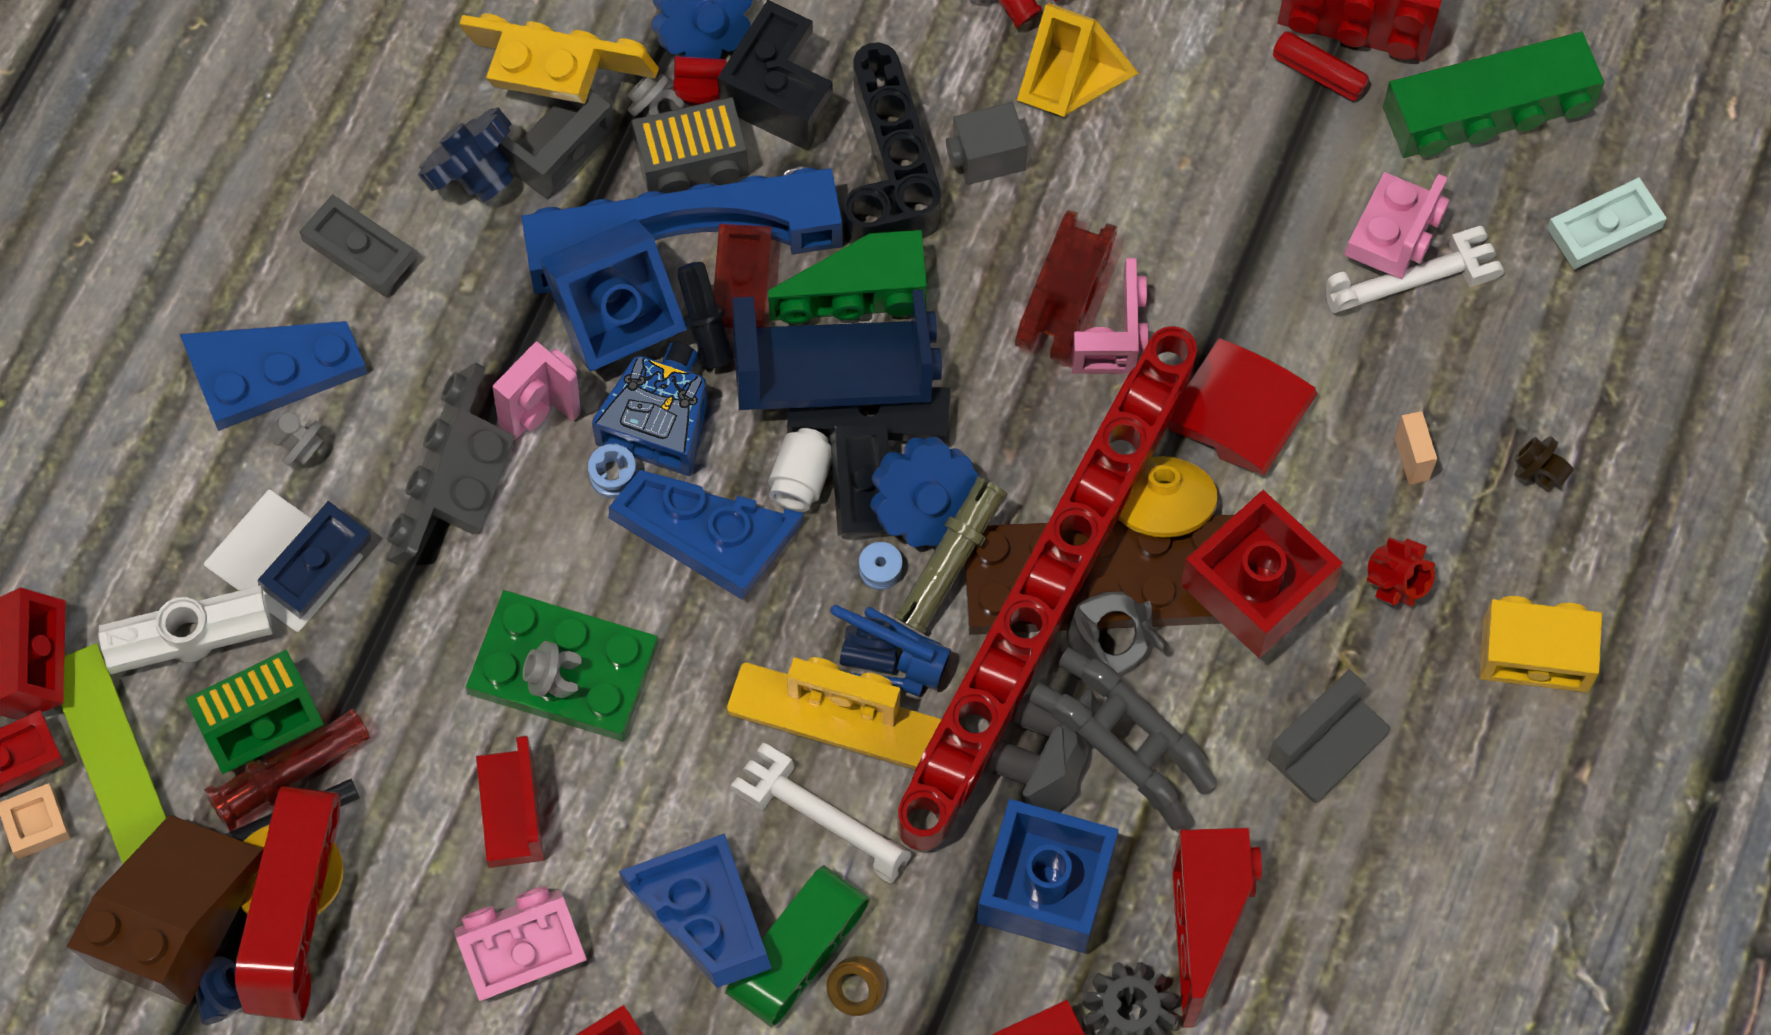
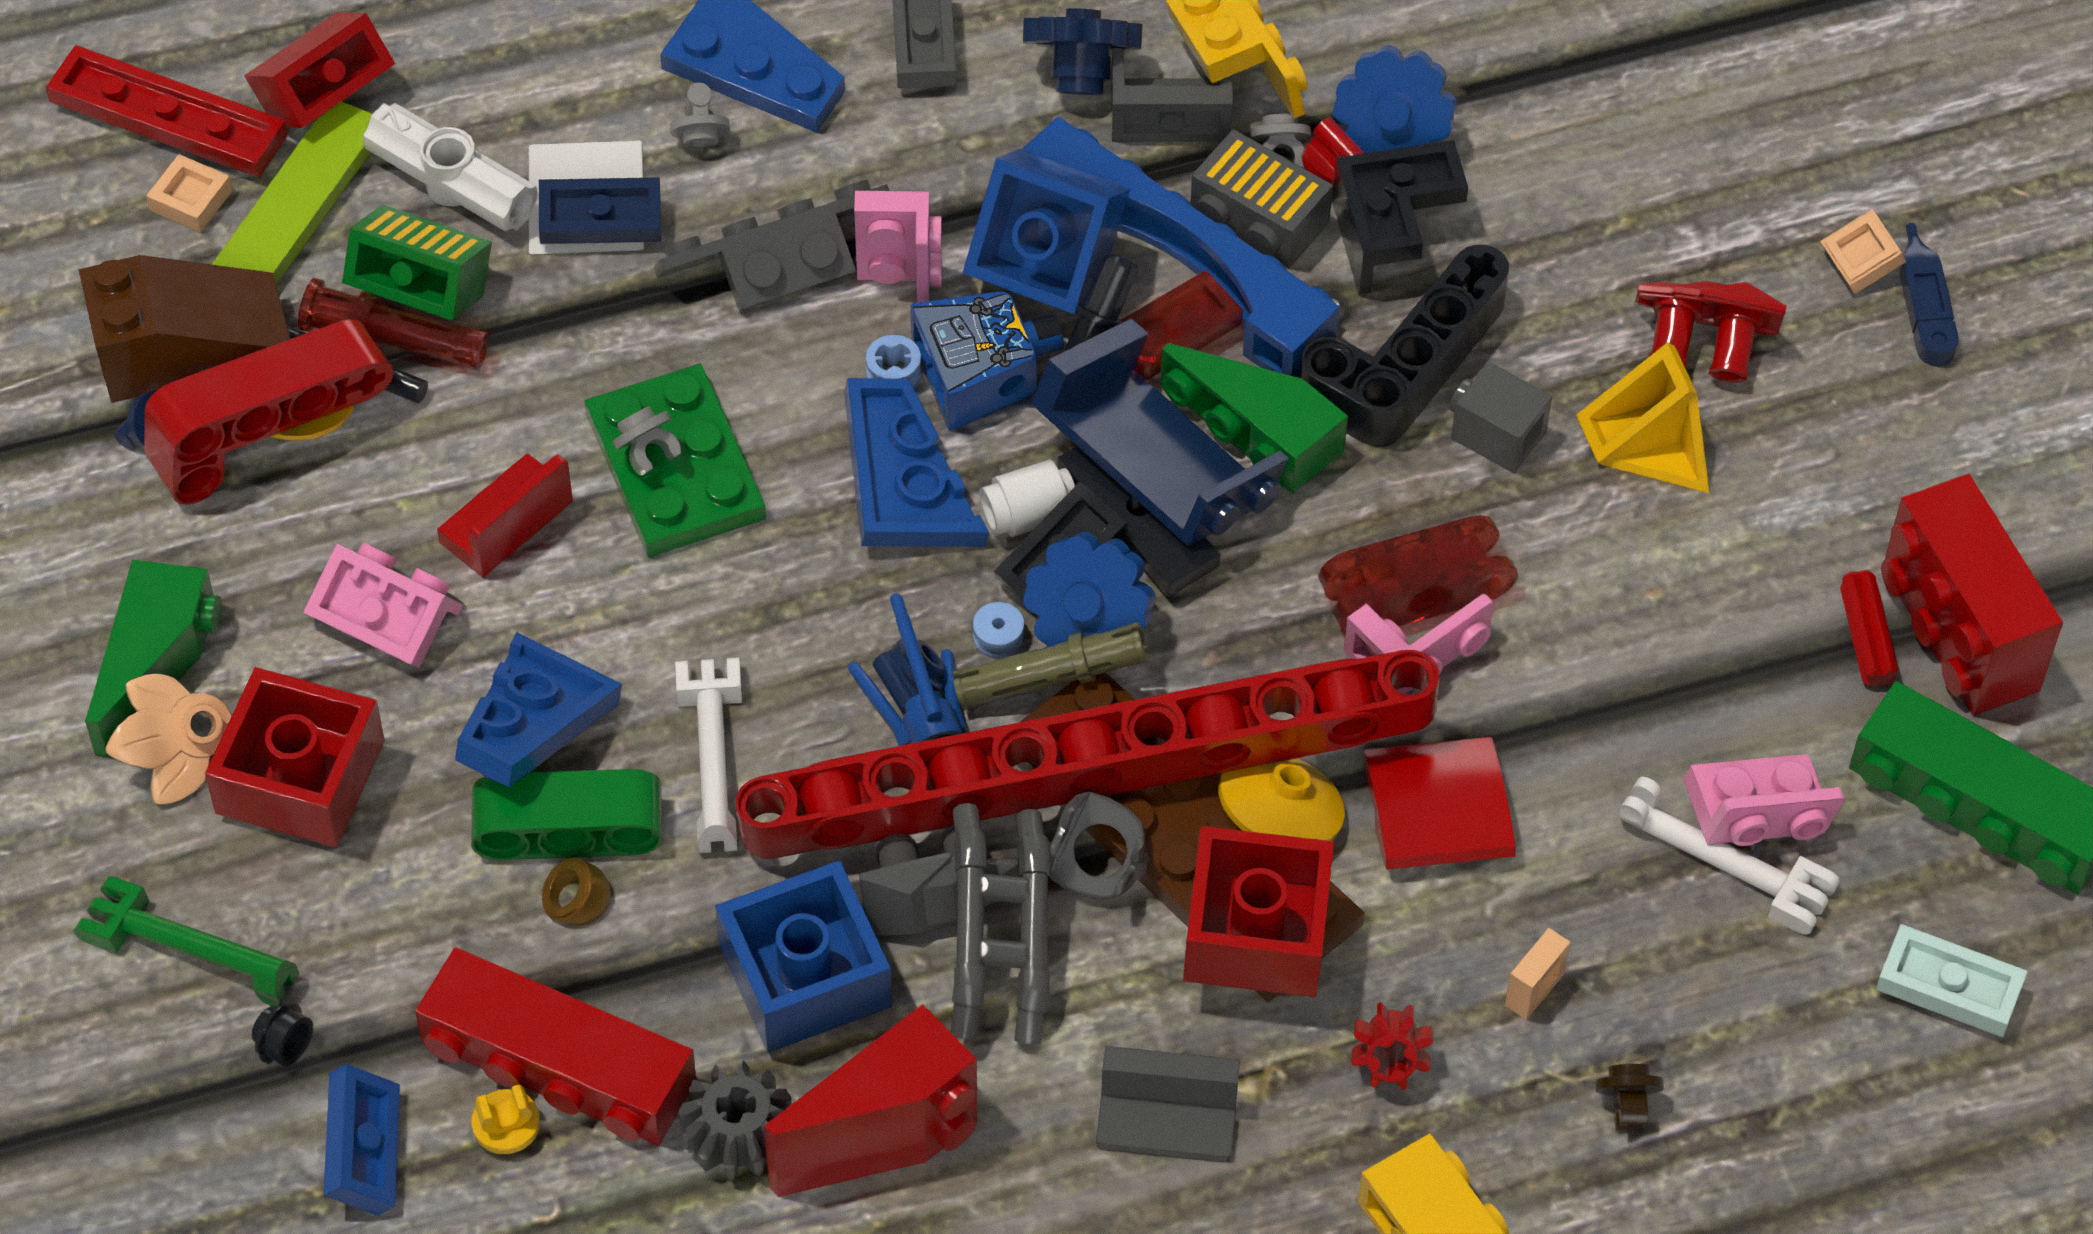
camera: 50 degrees right, 10 degrees down
yellow bracket [727,657,941,770] -> none

